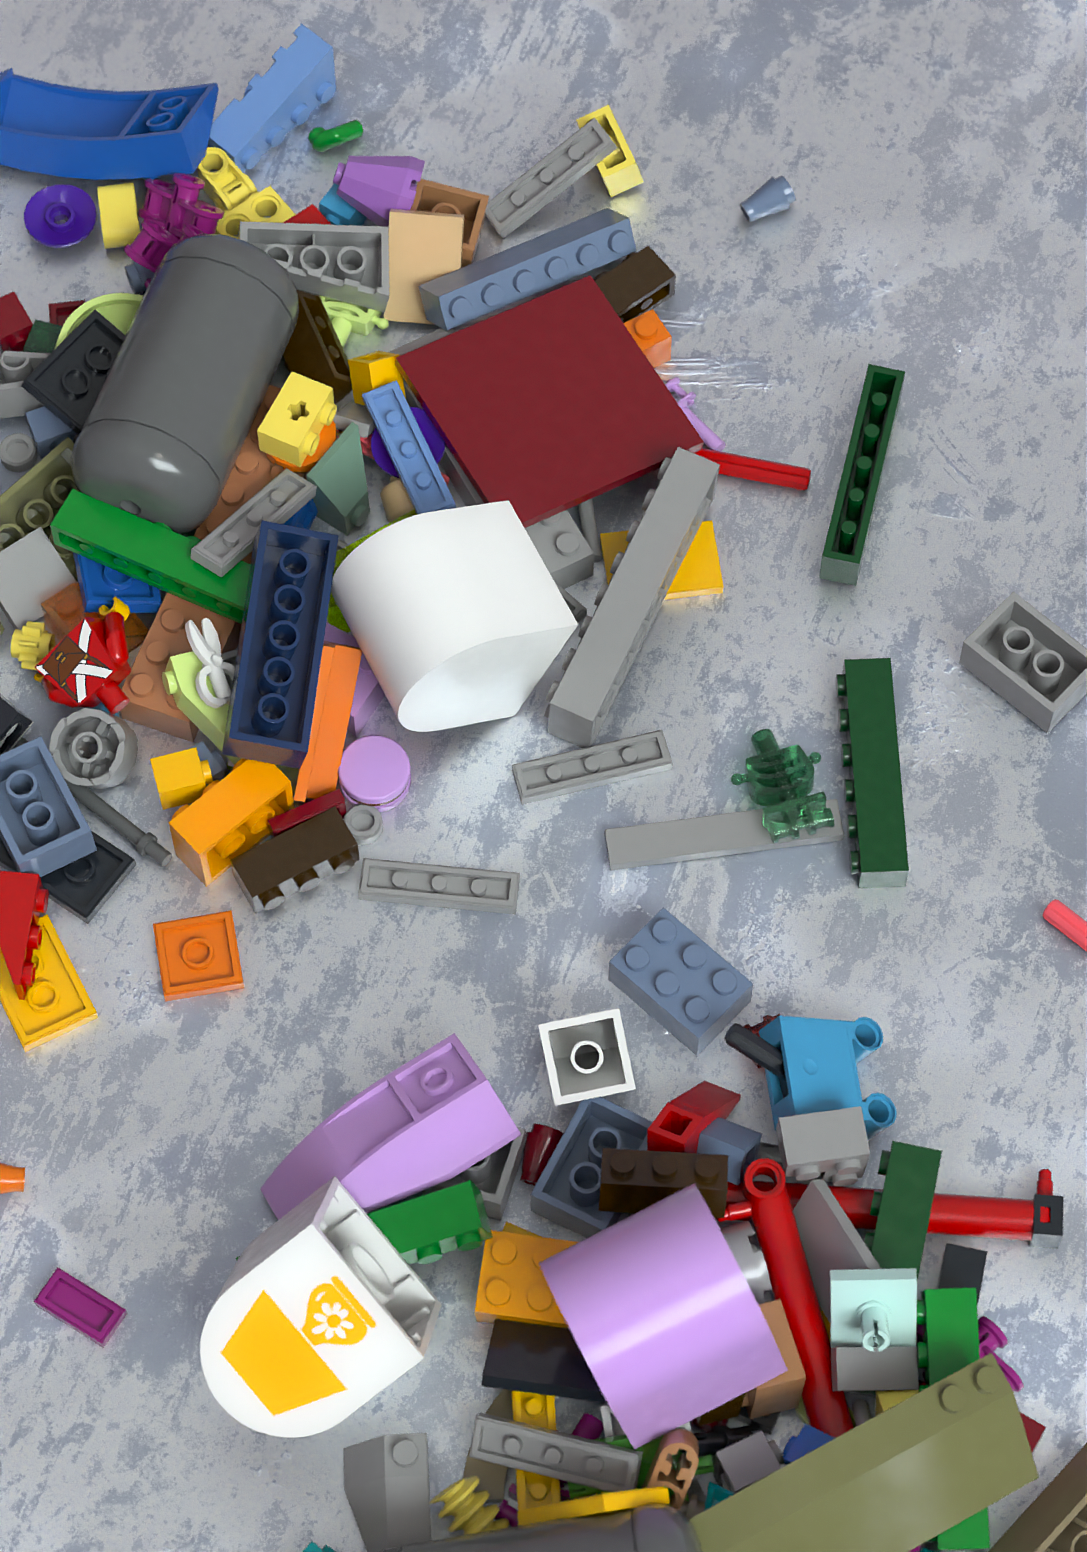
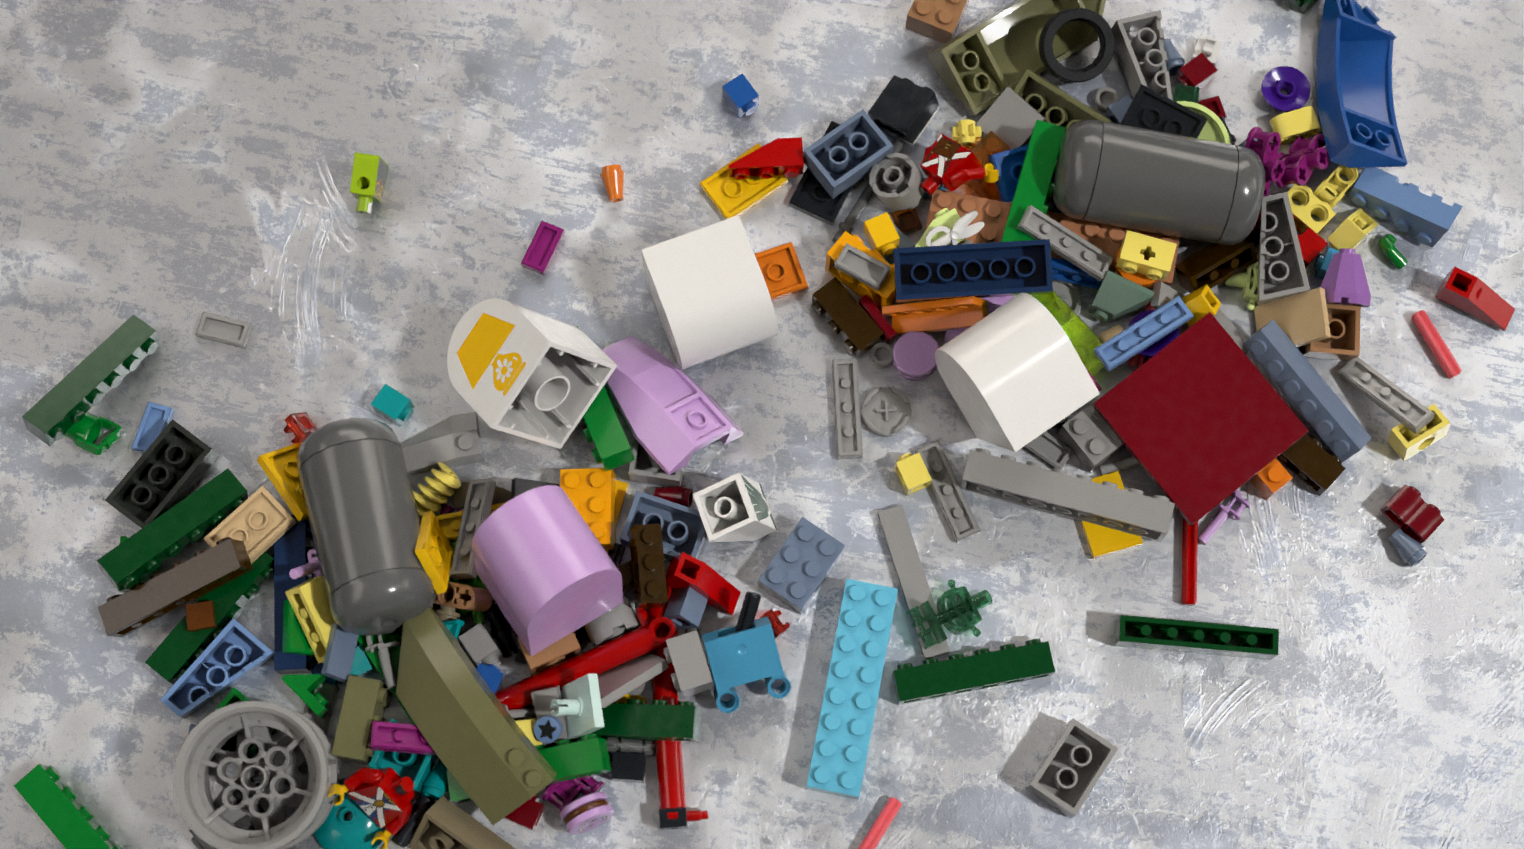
camera: 80 degrees right, 10 degrees up
none -> medium blue tile [534,715,562,743]
none -> lavender head [560,792,614,835]
none -> dark grey axle [605,737,655,756]
none -> white brick [641,215,779,370]
none -> medium azure brick [806,579,898,800]
none -> light grey tile [834,243,891,291]
none -> light grey tile [861,387,912,437]
none -> reddish brown tile [890,208,923,236]
none -> light yellow brick [894,453,932,496]
none -> light yellow slope [1327,208,1379,251]
none -> dark red brick [1380,484,1444,544]
none -> coral axle [1412,310,1462,379]
none -> red slope [1435,267,1515,331]

